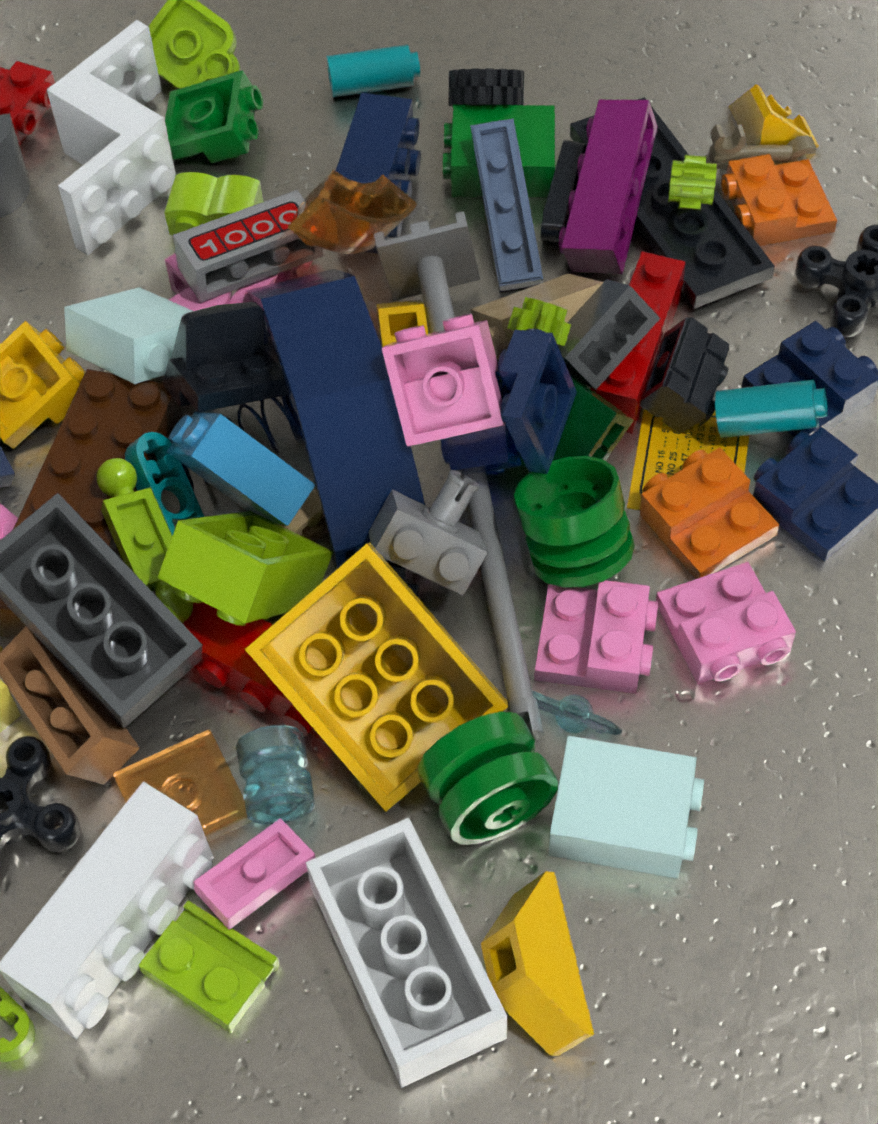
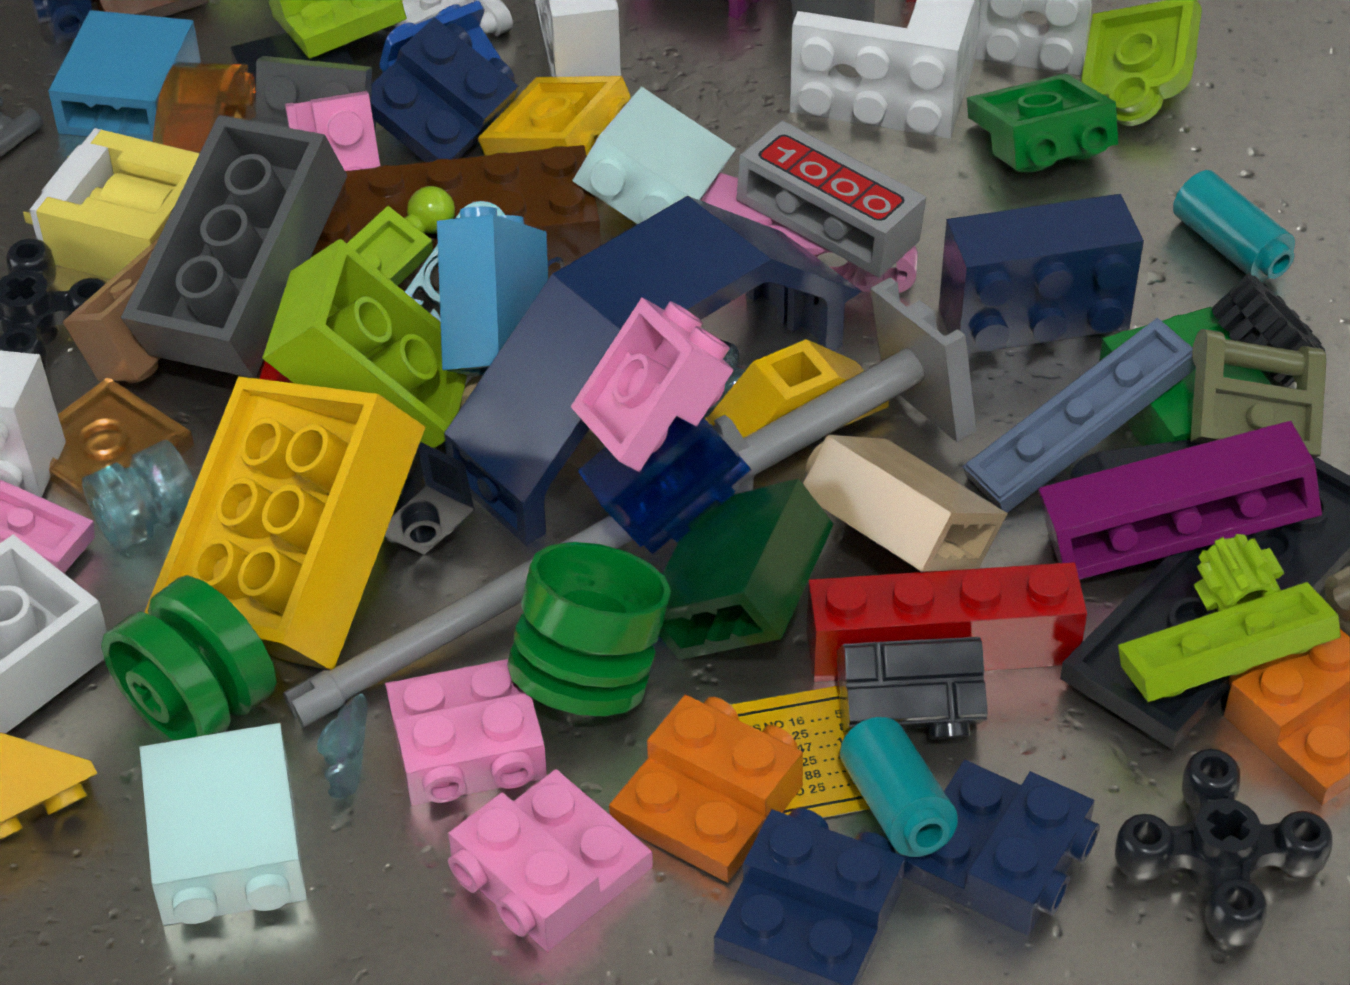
camera: 65 degrees right, 10 degrees down
black piece [162,302,289,413] -> none
lime brick [164,172,264,236] -> none
clear orange brick [287,170,417,254] -> none
light grey brick [368,470,488,595] -> none
dark blue plate [498,329,577,474] -> none
lime gear [507,297,571,346] -> none
dark grey brick [557,279,660,390] -> none
none -> lime plate [1118,582,1341,702]
none -> olive plate [1190,329,1327,459]

